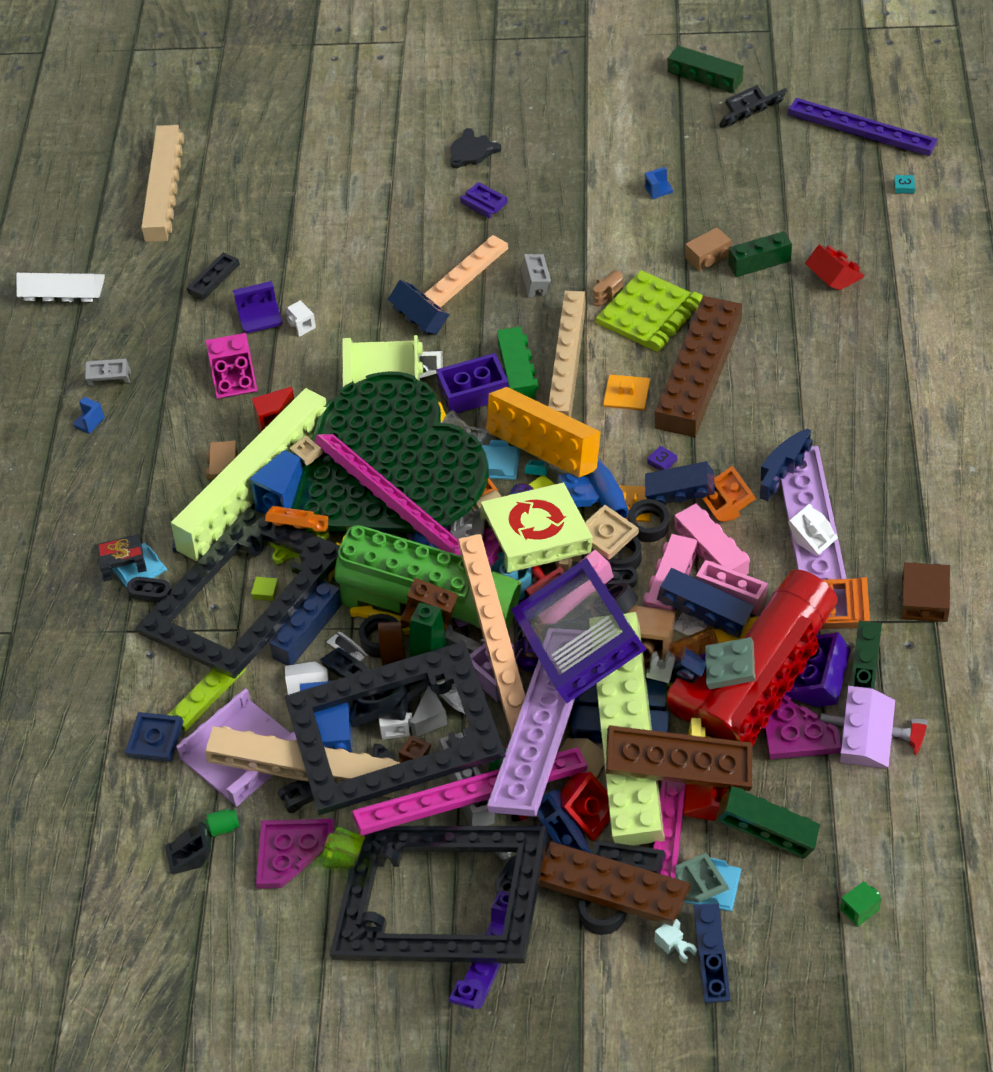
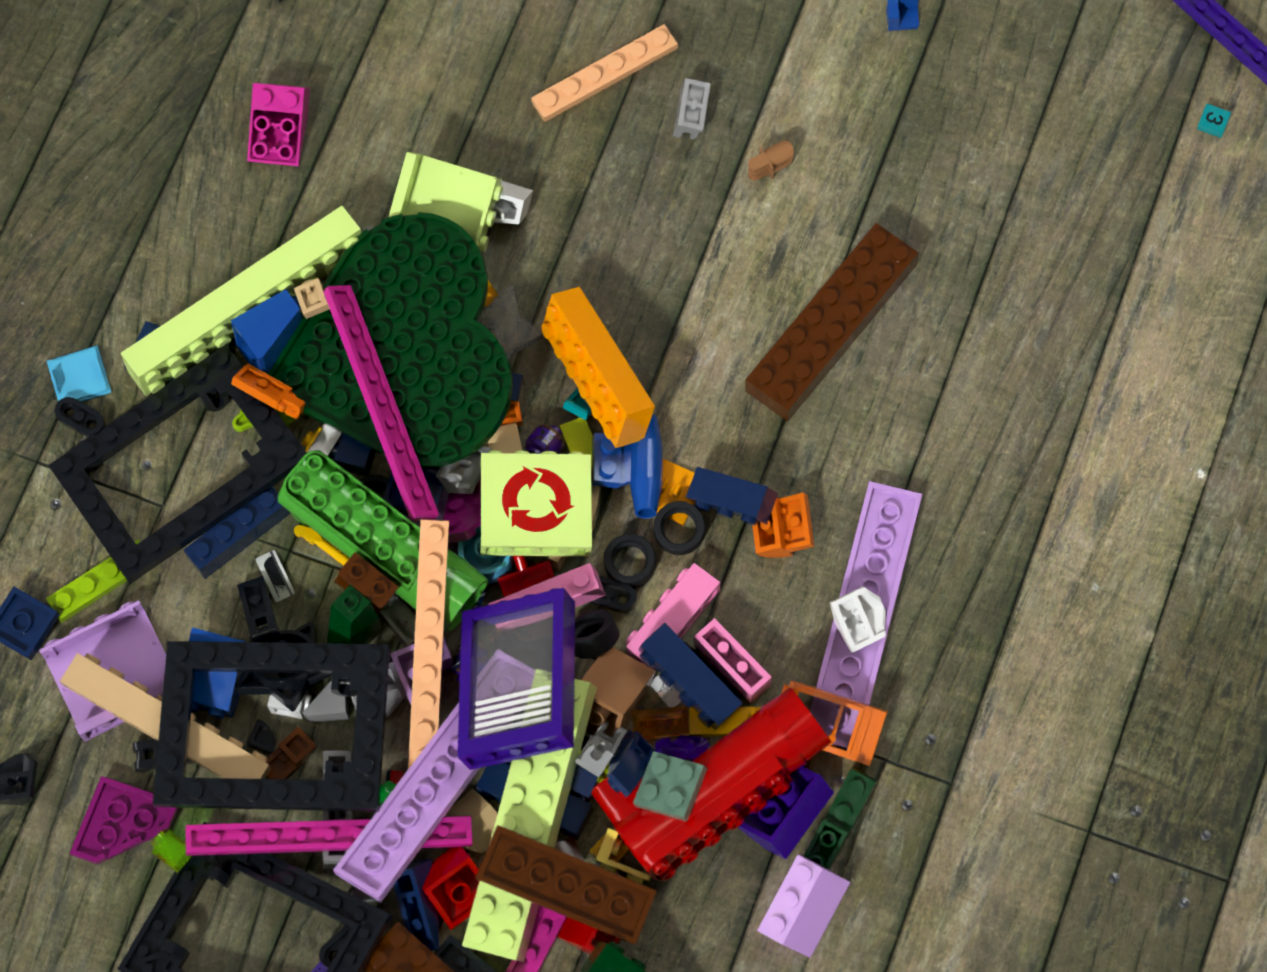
camera: 20 degrees right, 20 degrees up
blue panel [73,397,105,434] -> none
light grey hinge [85,359,131,386] -> none
black flag [97,534,147,582] -> none
green brick [203,808,240,837] -> none
medium nougat brick [206,441,239,482] -> none
dark purple bracket [233,281,283,333] -> none
lime tile [251,576,279,601] -> none
red slope [252,386,295,433] -> none
white slope [285,661,328,695] -> none
white brick [286,300,316,337] -> none
black tyre [358,614,398,658] -> none
reddish brown slope [378,622,405,666] -> none
dark blue brick [387,280,450,335] -> none
dark purple brick [436,353,509,415] -> none
medium azure piece [482,440,520,480] -> none
green brick [497,326,539,399] -> none
tan brick [548,291,586,417] -> none
tan plate [585,505,639,560] -> none
lime hinge [596,270,703,352] -> none
light orange piece [603,374,650,411] -> none
dark purple tile [647,446,677,470] -> none
bright pink brick [675,504,750,575] -> none
medium nougat brick [685,228,732,271] -> none
dark green brick [728,231,792,277] -> none
dark blue slope [760,429,813,501] -> none
magenta plate [764,695,842,759] -> none
red slope [805,244,865,290] -> none
piece [820,713,928,755] -> none
reddish brown panel [901,562,950,622] -> none

